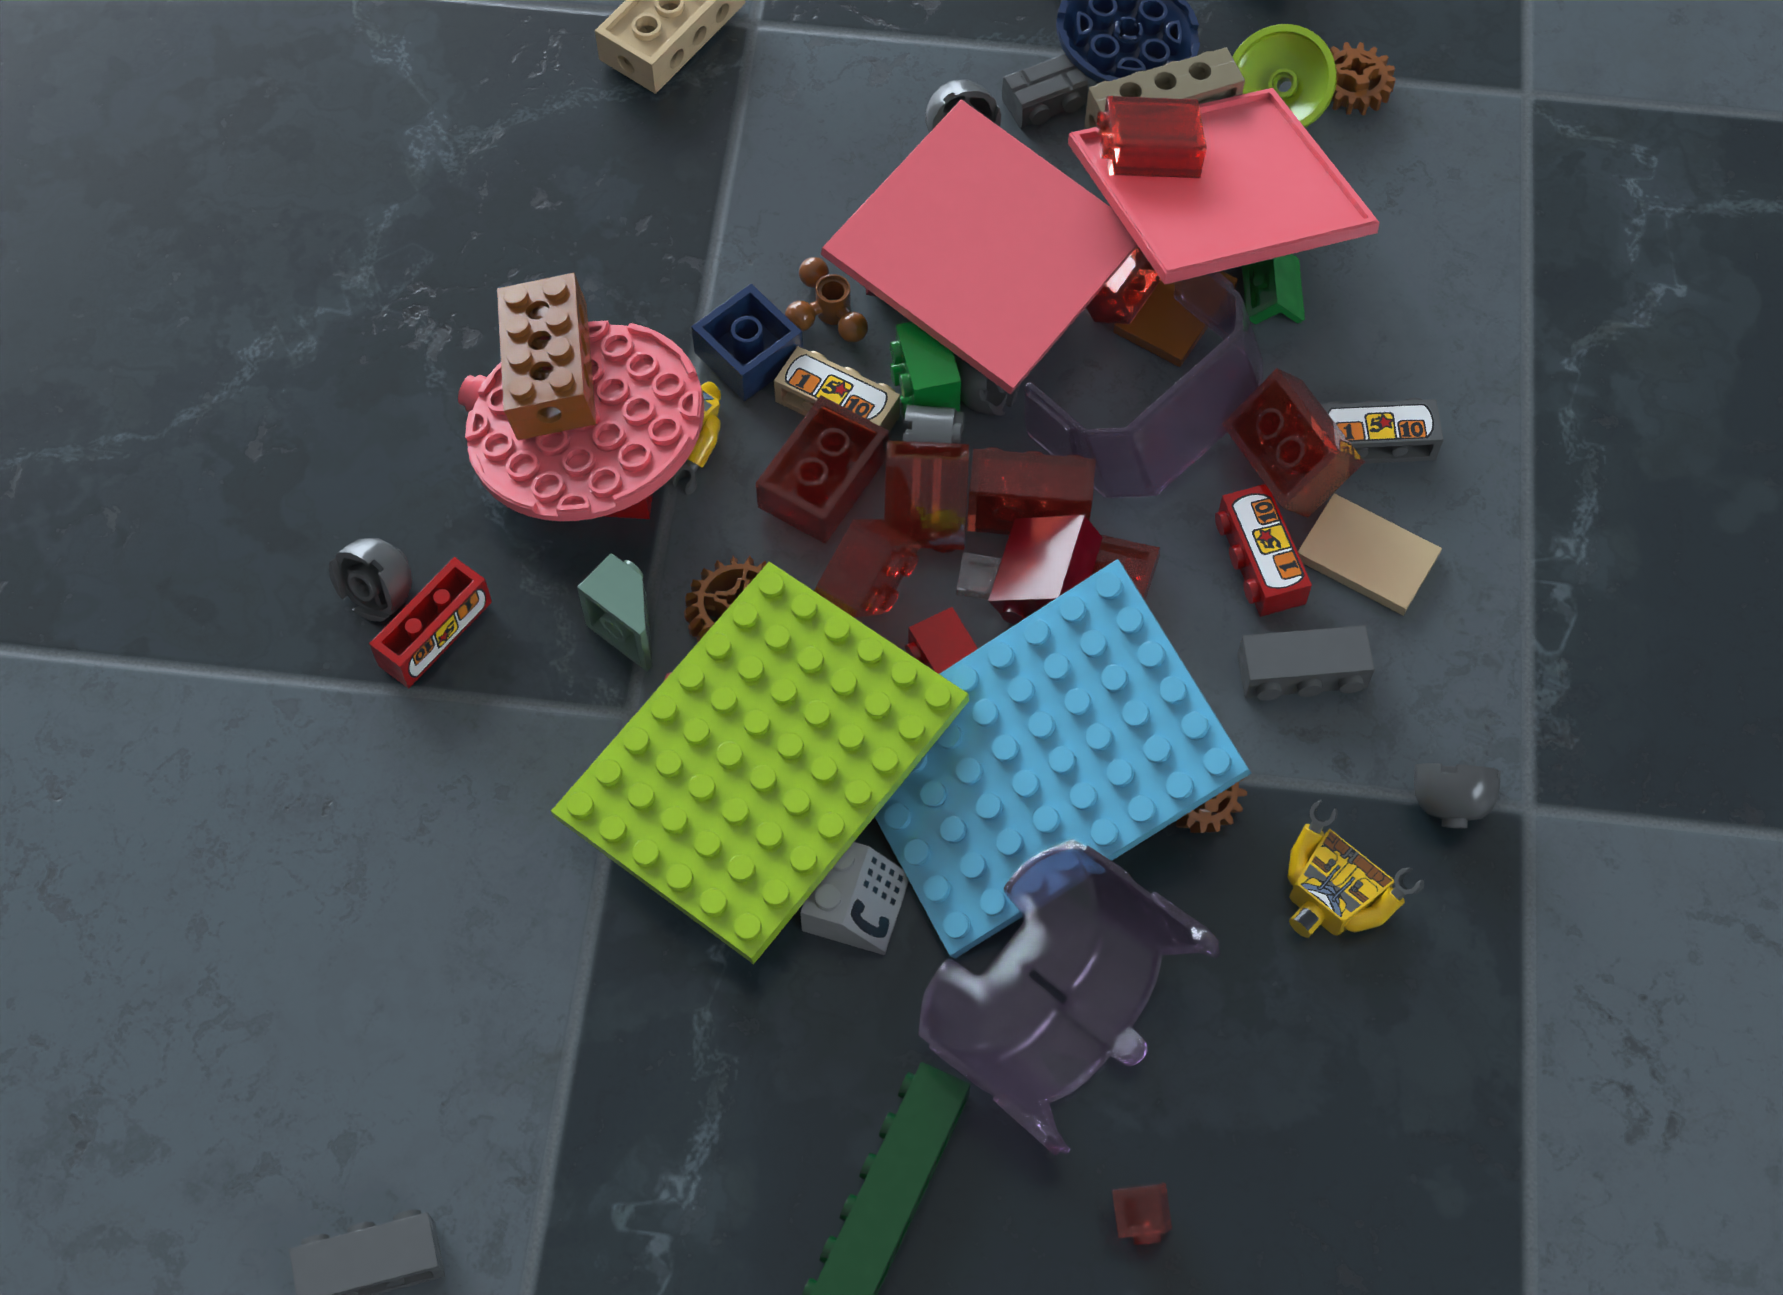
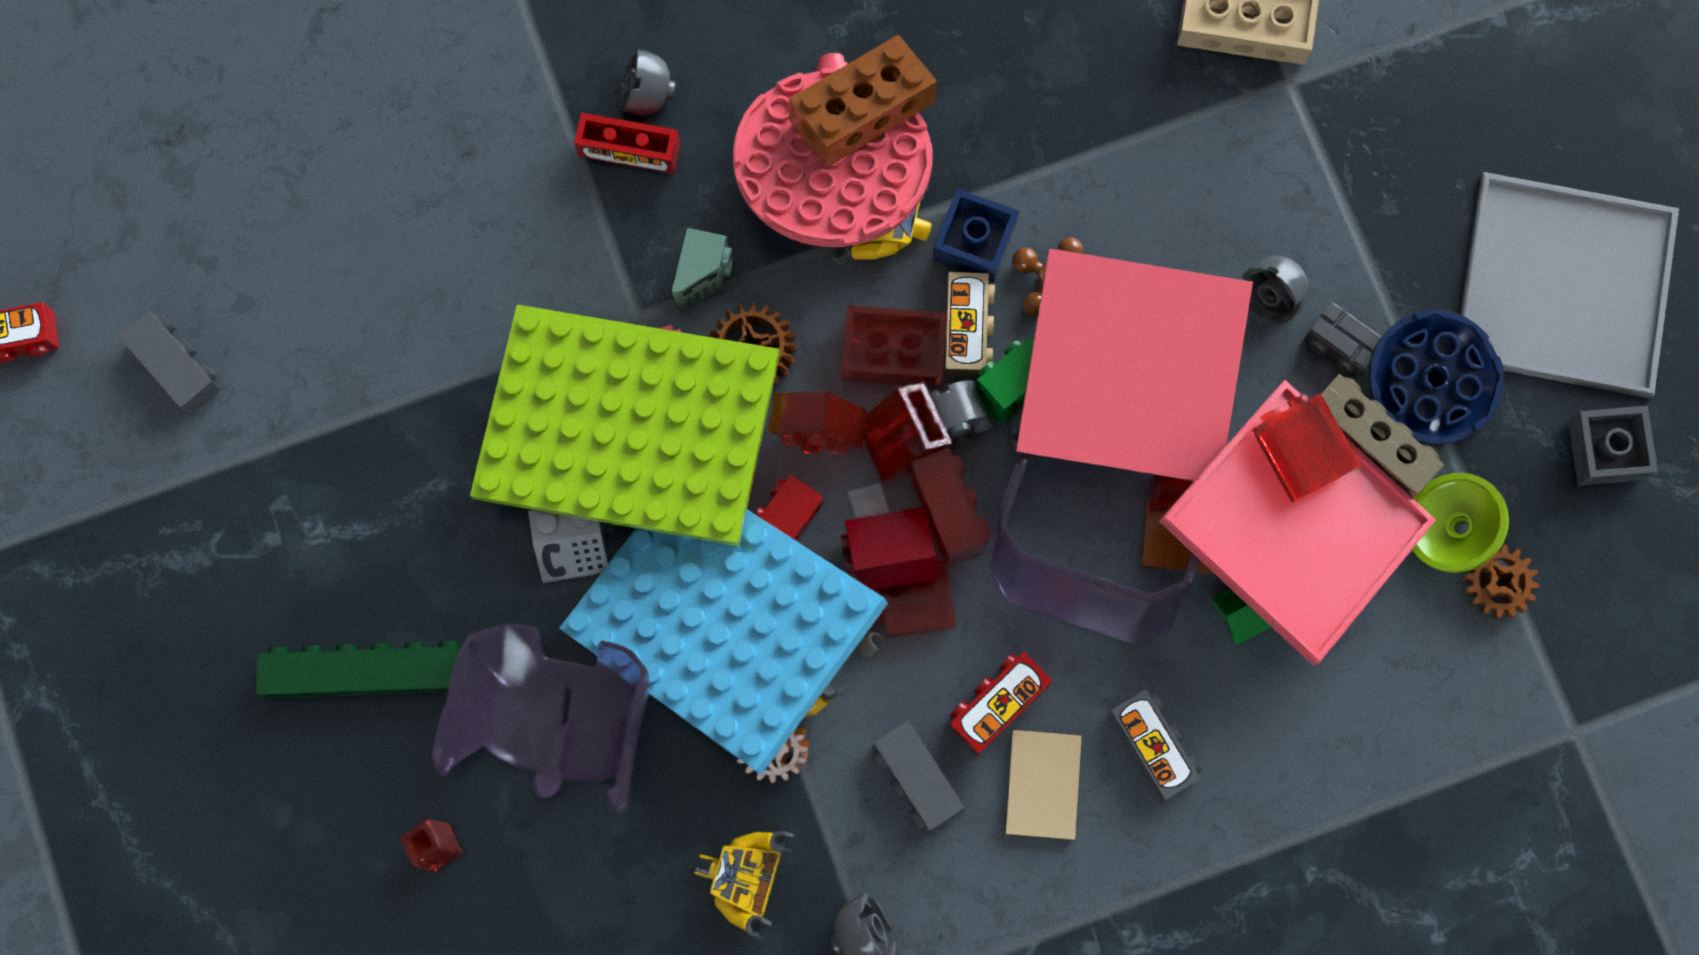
camera: 65 degrees right, 15 degrees up
clear red brick [1222,368,1365,518] -> none

